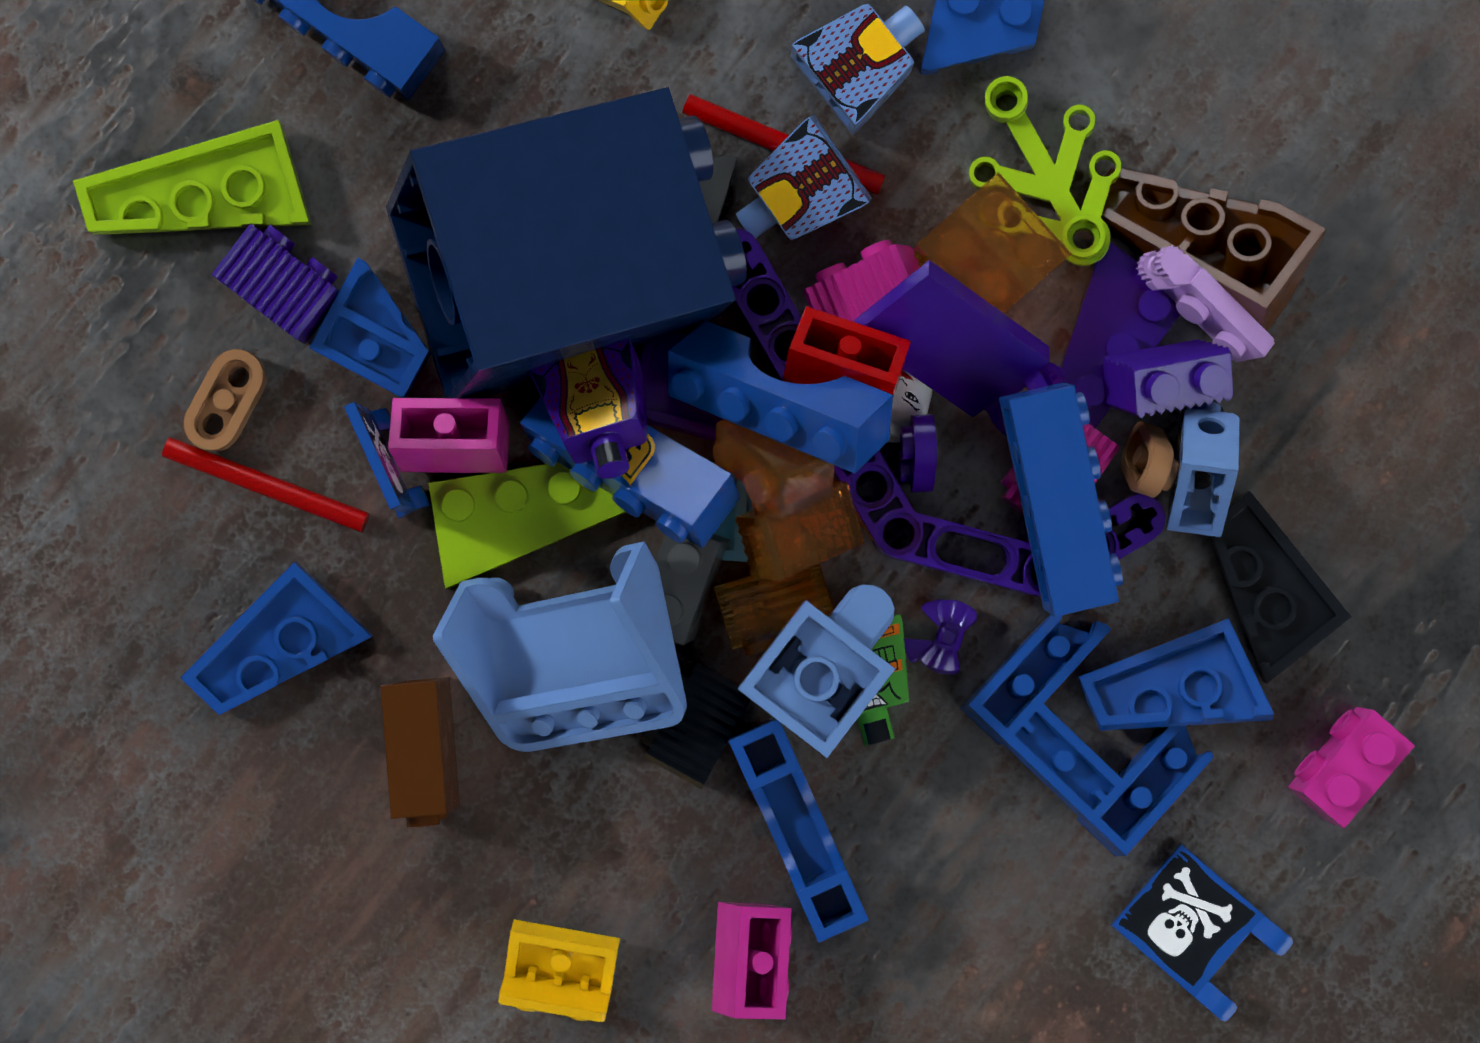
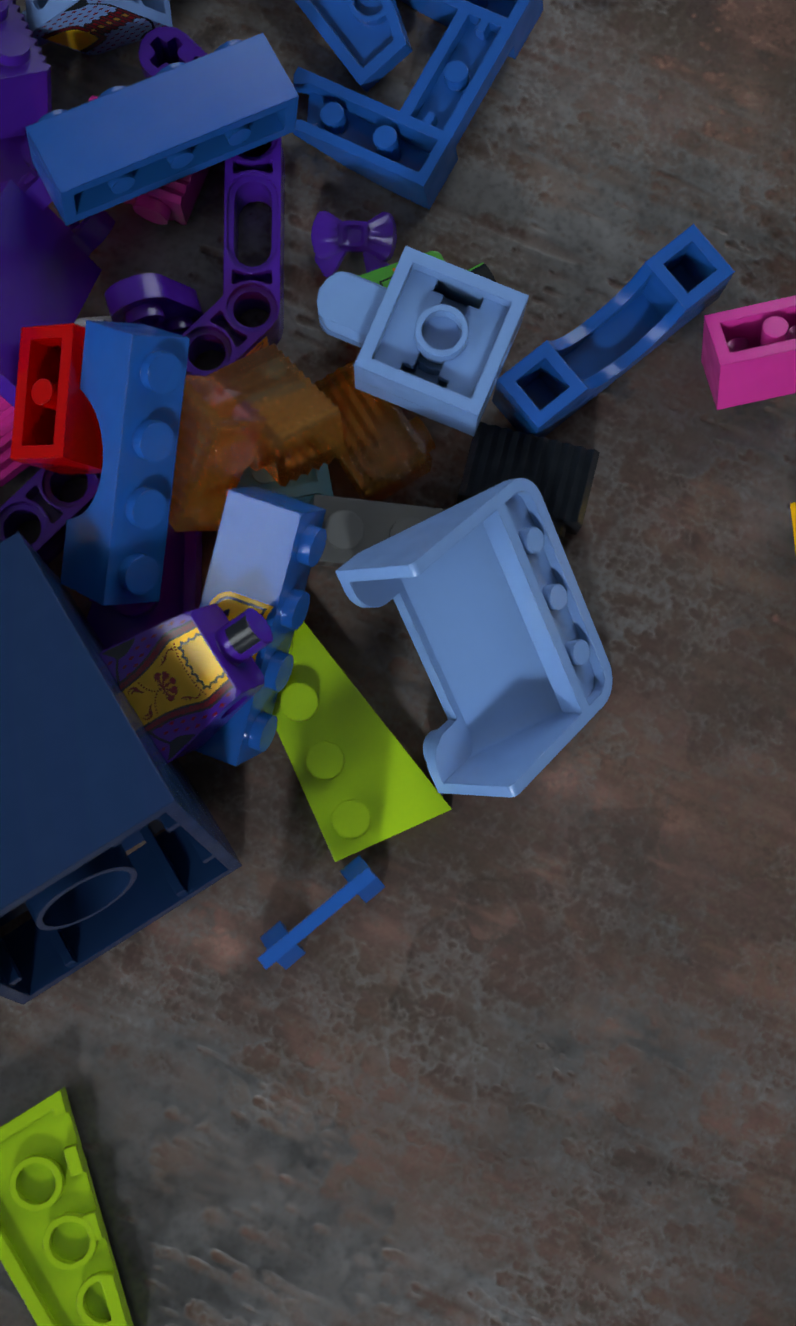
camera: 110 degrees left, 5 degrees down
red bar [162,437,369,533] -> none
blue wing [180,561,374,715] -> none
medium nougat plate [184,349,267,451] -> none
dark purple brick [211,224,339,344] -> none
blue wing [309,258,431,398] -> none
reddish brown brick [380,677,460,827] -> none
dark pink brick [388,398,510,473] -> none
medium nougat plate [1121,421,1179,498] -> none

